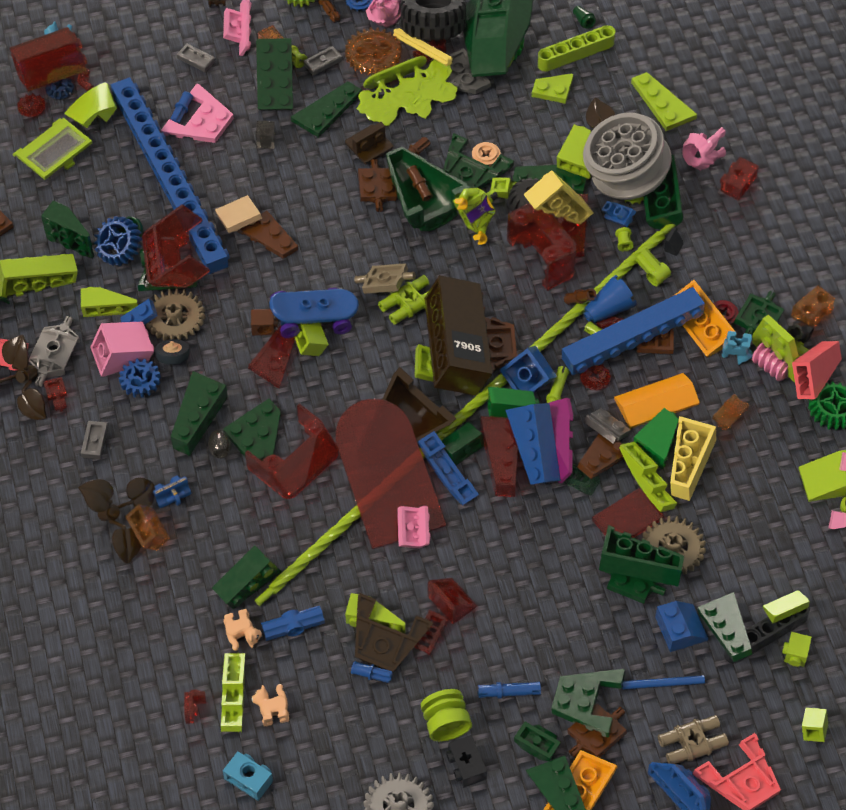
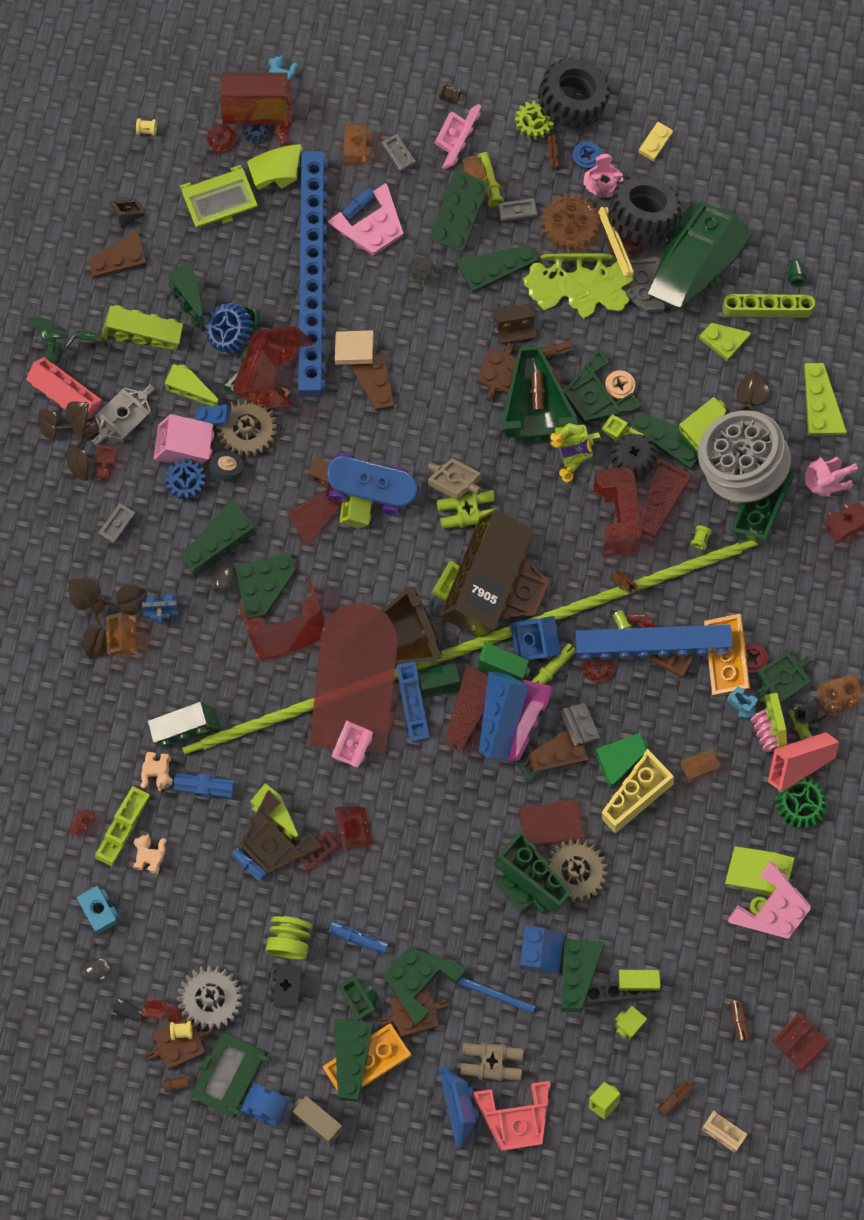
camera: 25 degrees right, 15 degrees up
light yellow wedge [524,170,594,225] -> none
blue cone [583,275,637,323] -> none
blue hips [602,201,636,227] -> none
light orange slope [614,373,700,429] -> none
lime slope [619,442,677,512] -> none
lime piece [635,248,671,286] -> none
black slope [664,227,683,256] -> none
none -> clear orange brick [343,123,371,165]

